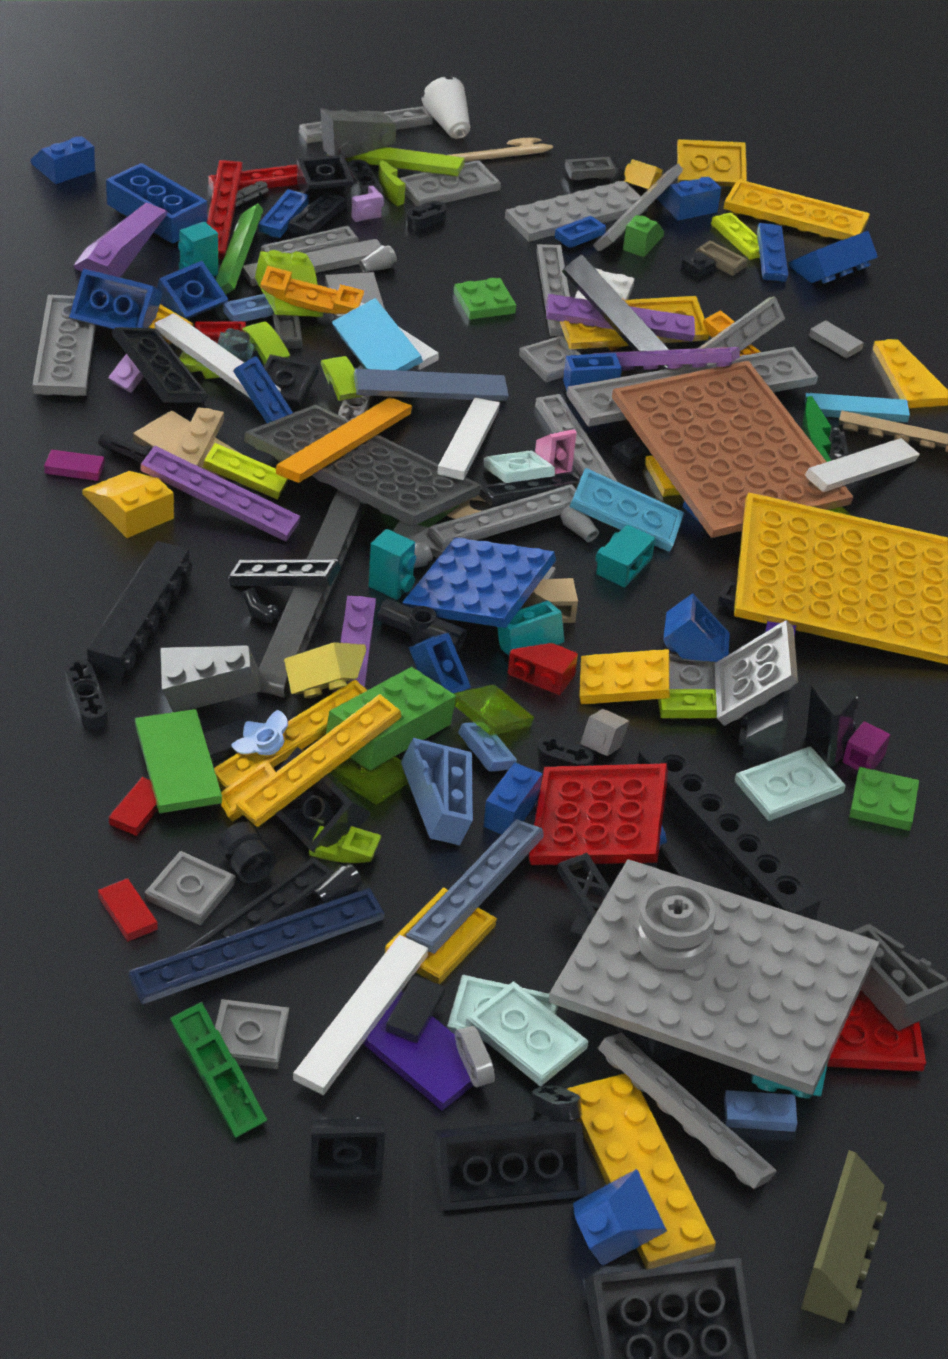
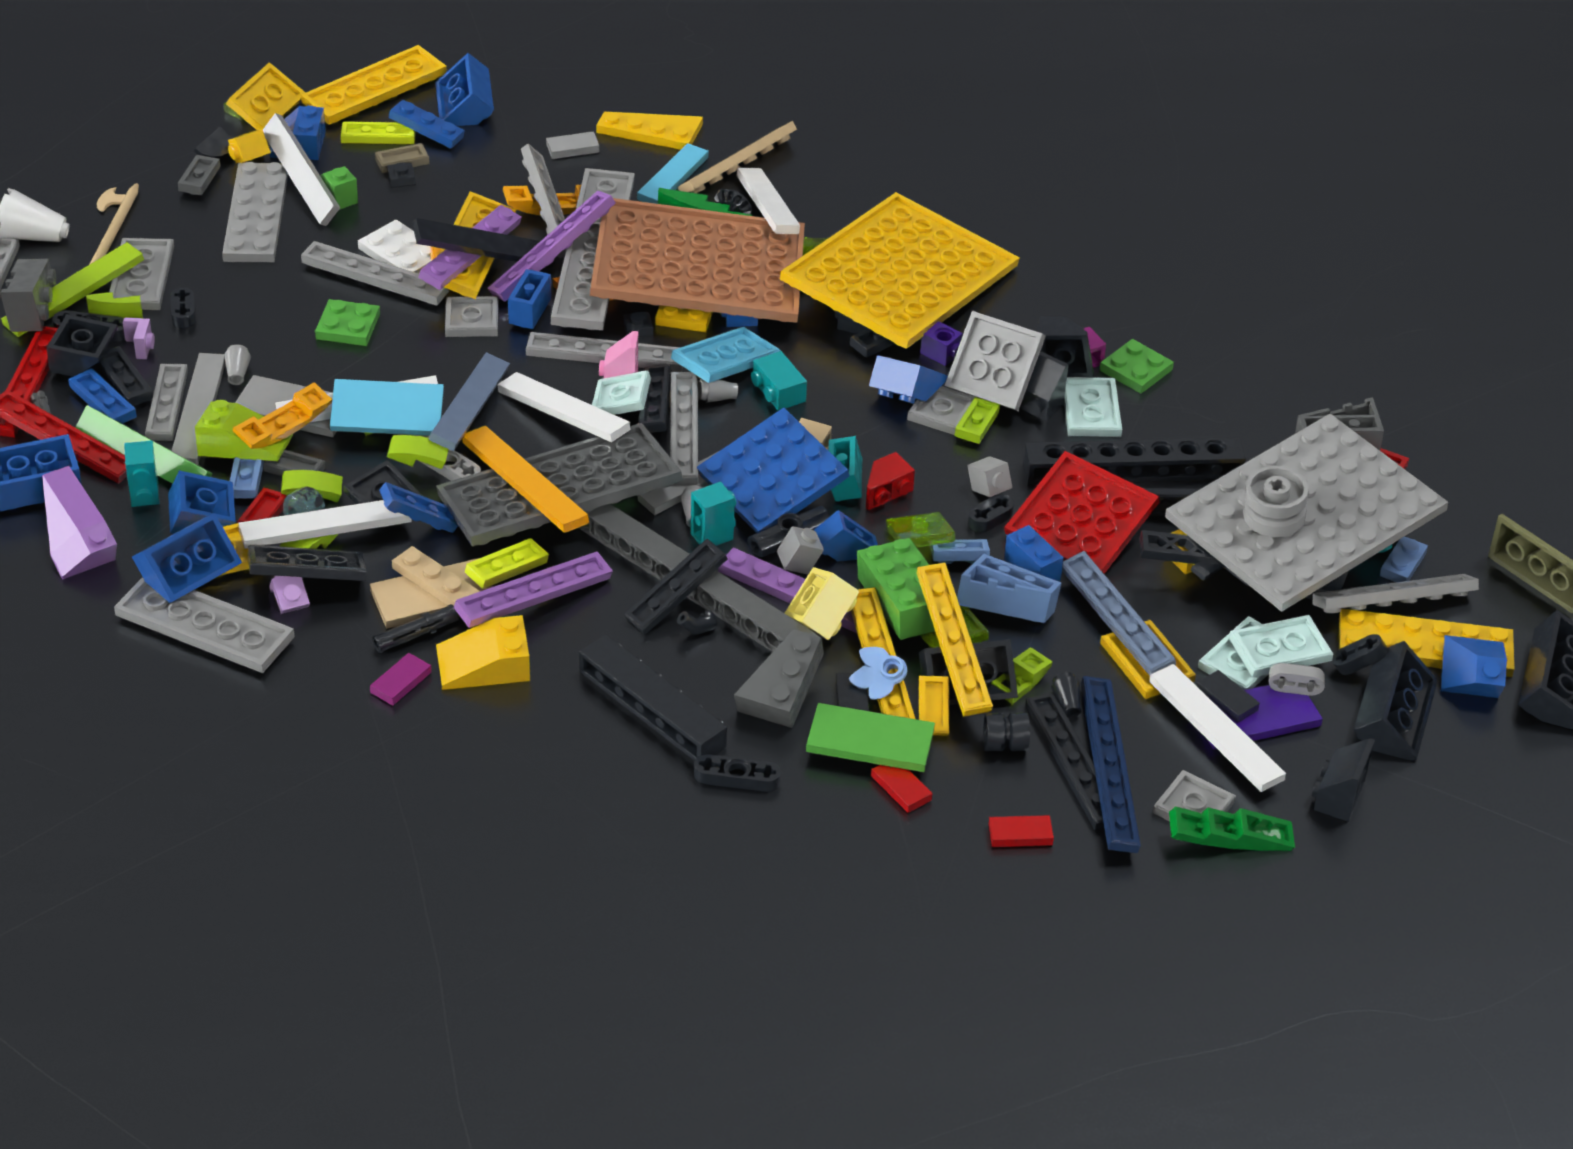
camera: 60 degrees left, 0 degrees up
light grey tile [145,851,235,926] -> none
blue plate [554,215,606,248] -> none
yellow plate [580,649,670,705] -> none
none -> light grey brick [777,526,824,574]

